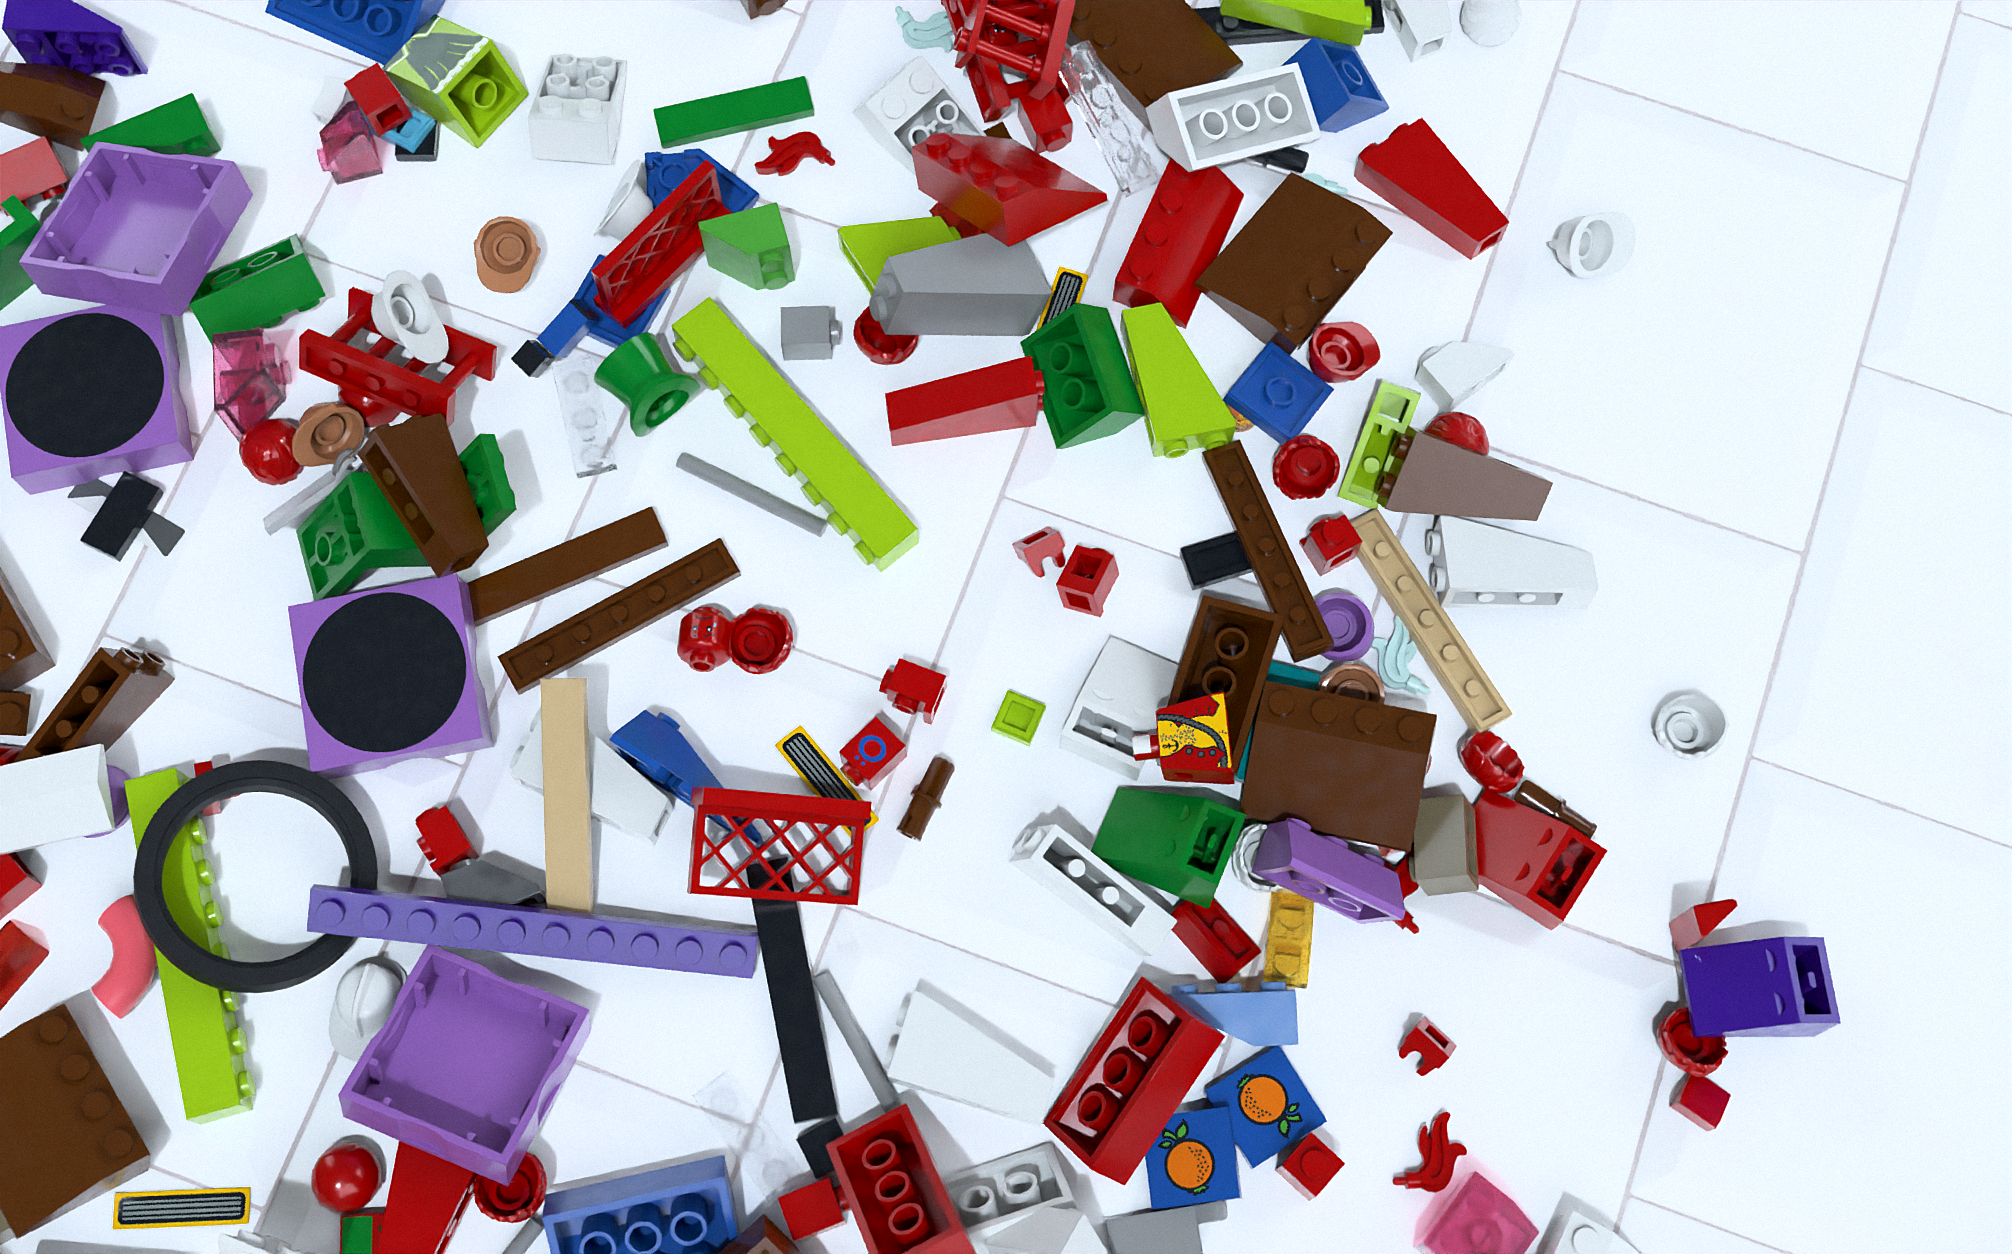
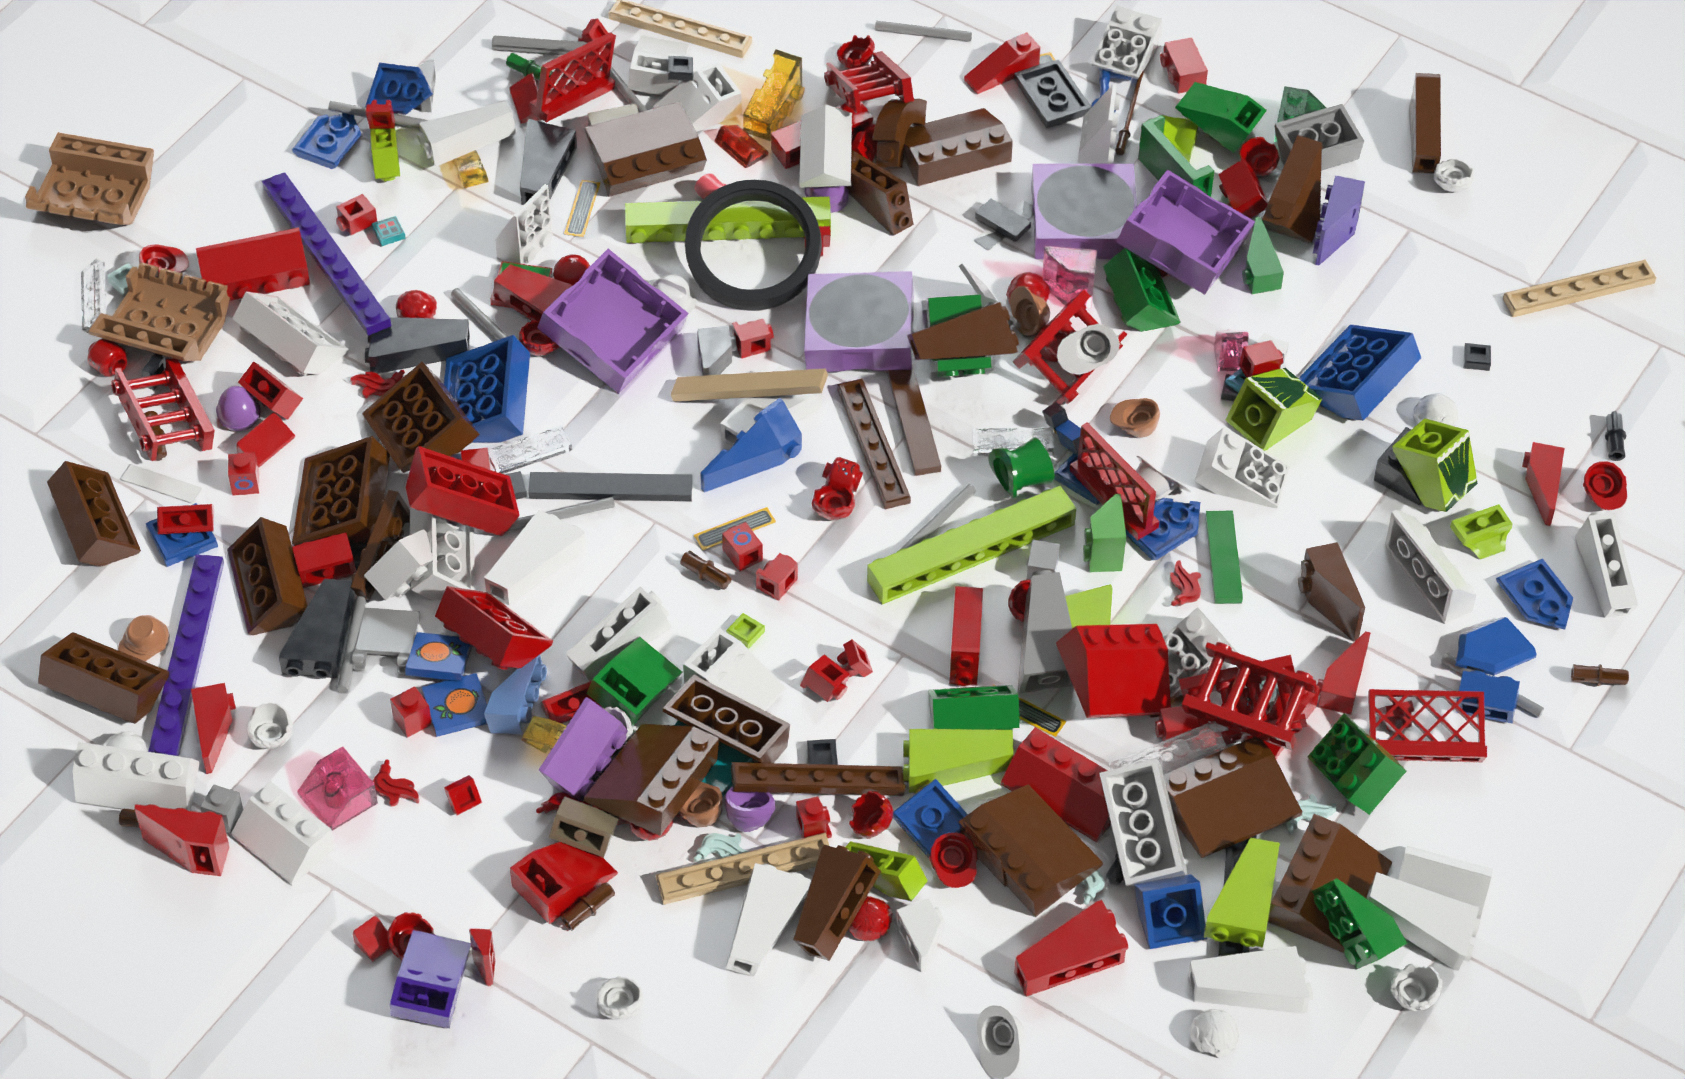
camera: 105 degrees right, 20 degrees down
plate [306,884,758,979] -> none
red fence [687,787,871,906] -> none
torso [1132,692,1235,785] -> none
red hair [1460,730,1525,793] -> none

